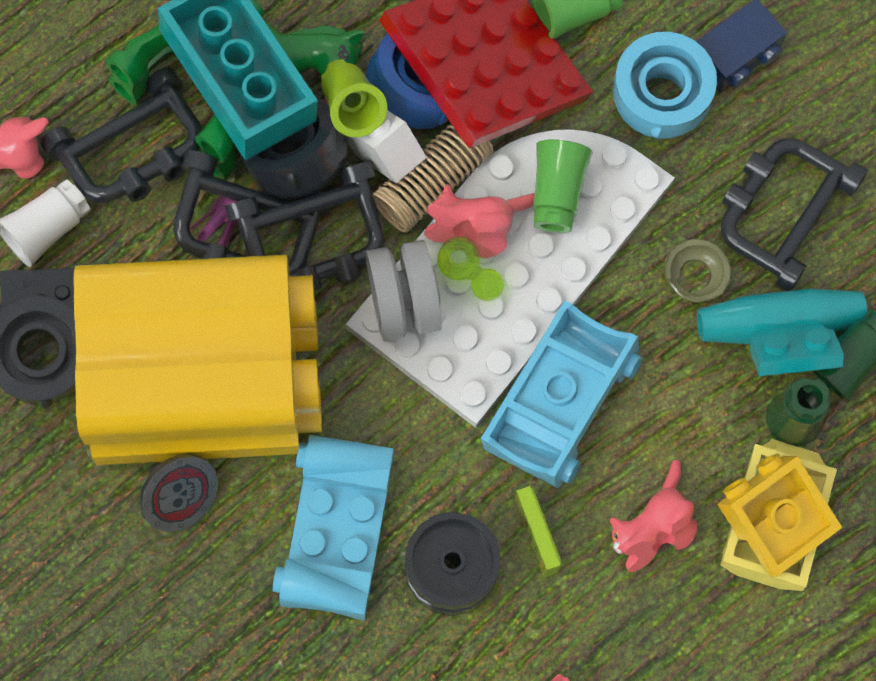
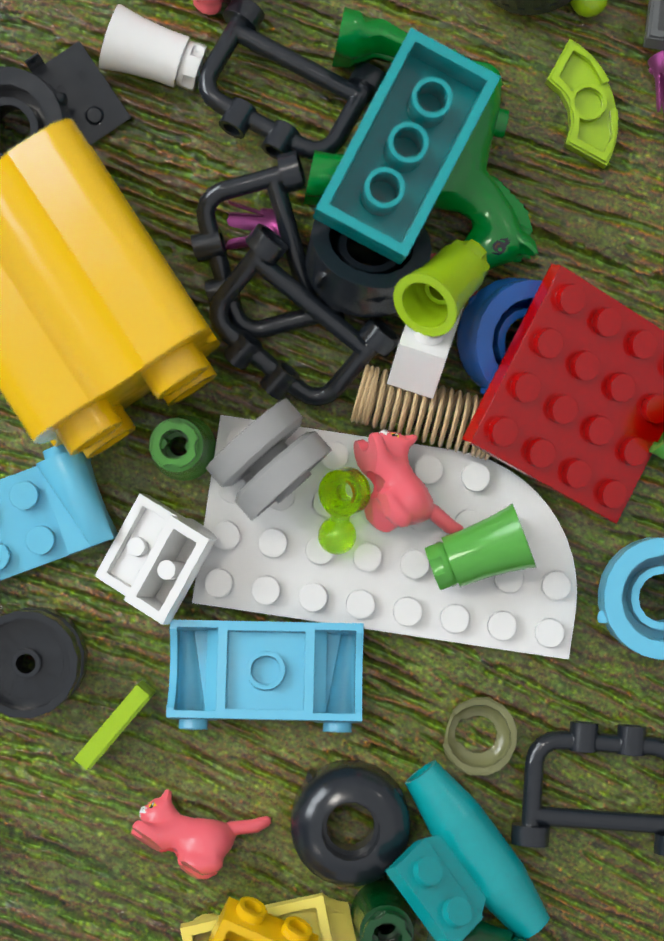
camera: 65 degrees right, 15 degrees up
none -> white brick [95,493,217,625]
none -> bright green plant [149,415,216,481]
none -> black piece [290,760,411,887]

